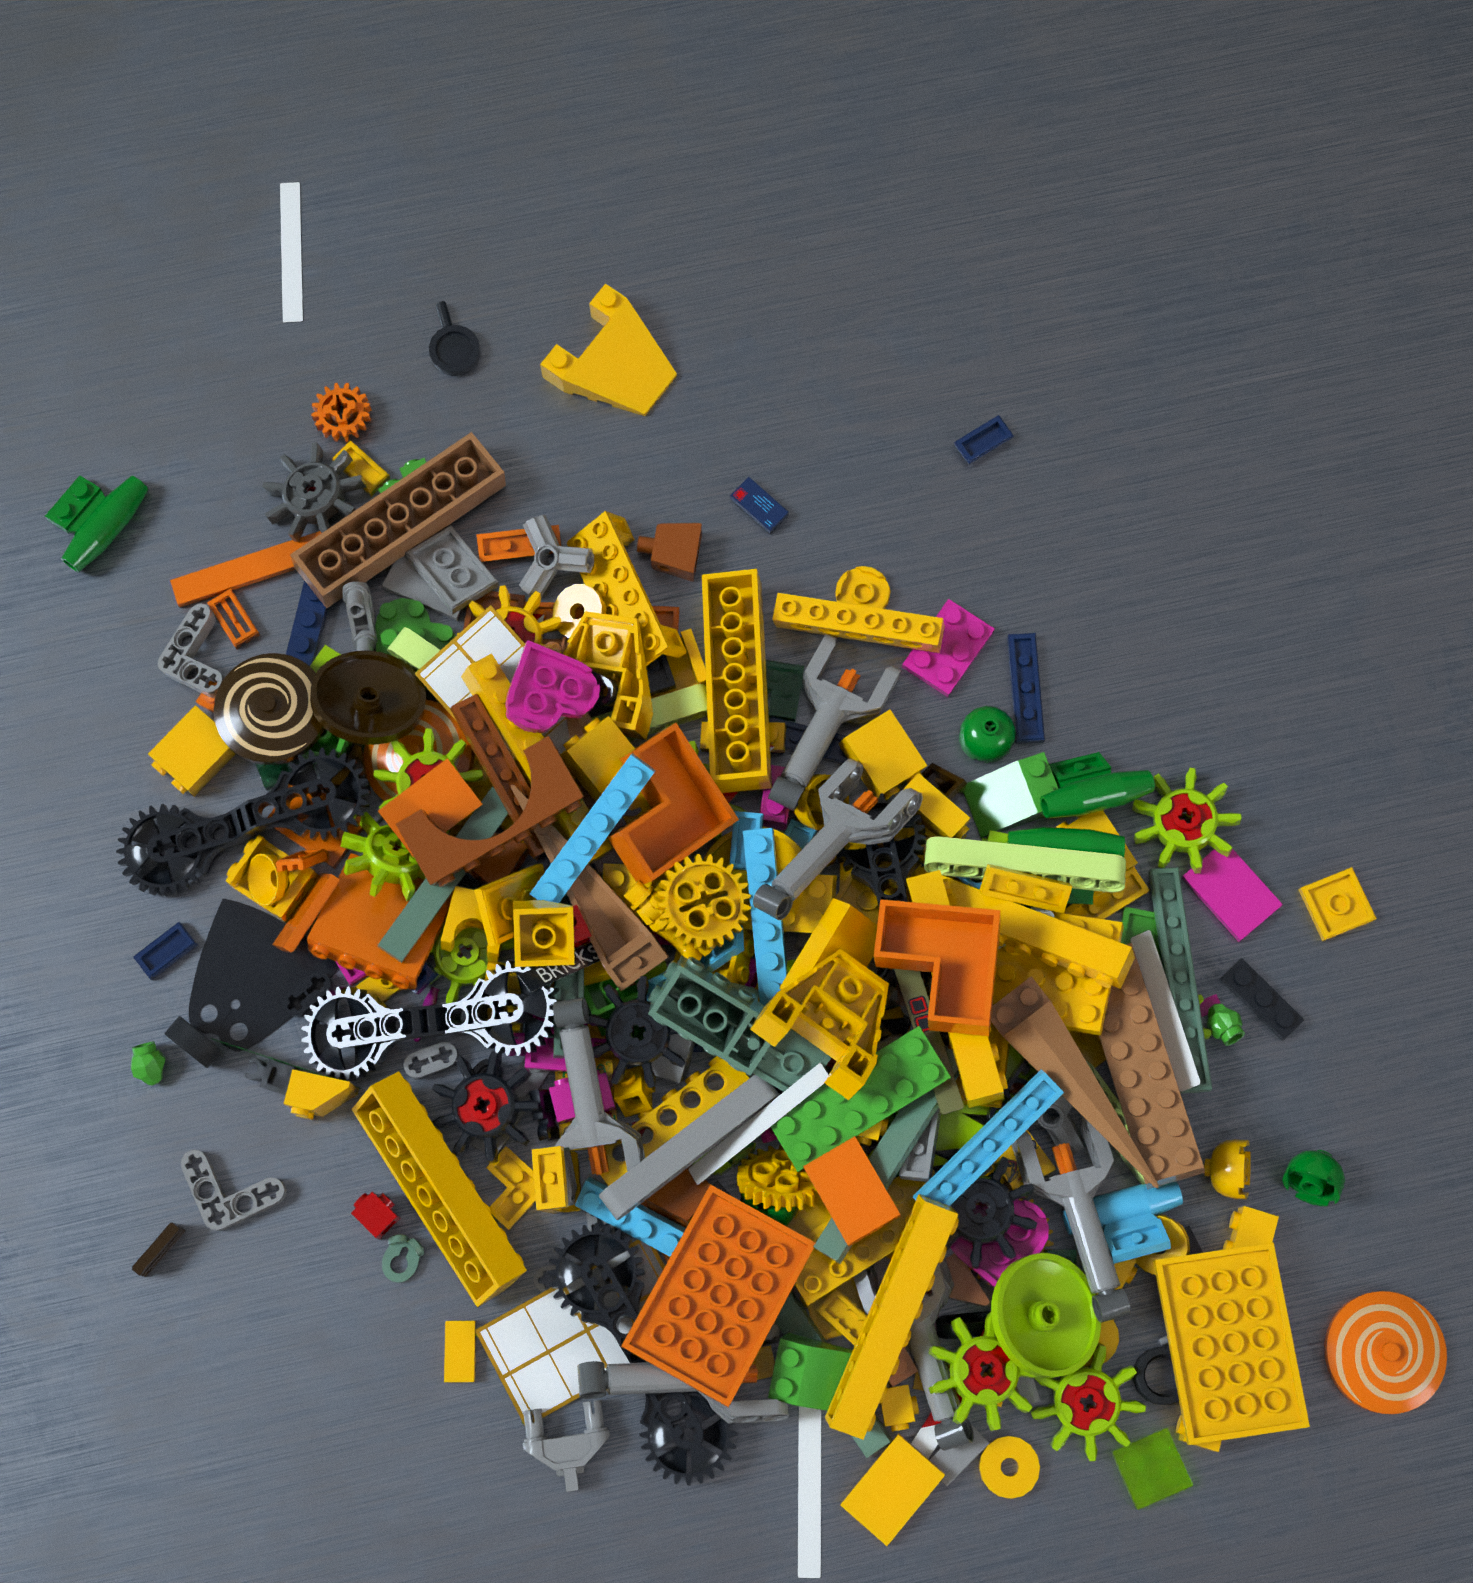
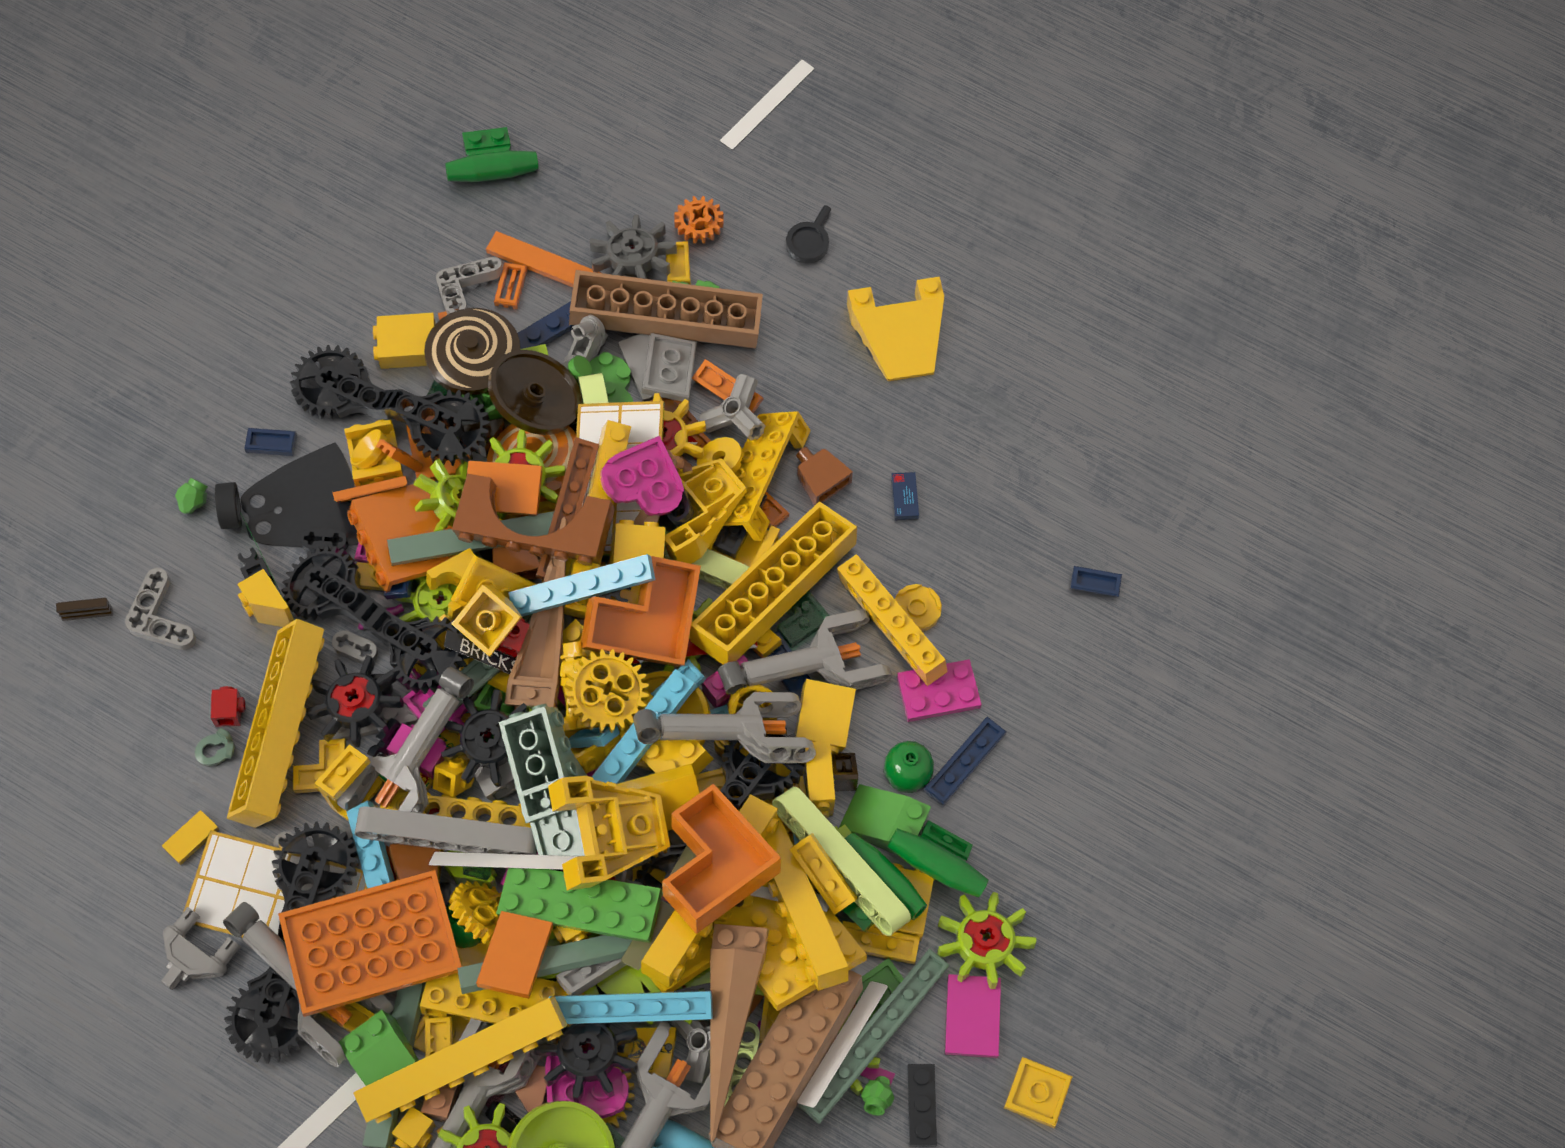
camera: 40 degrees right, 10 degrees down
none -> bright green tile [568,355,592,380]

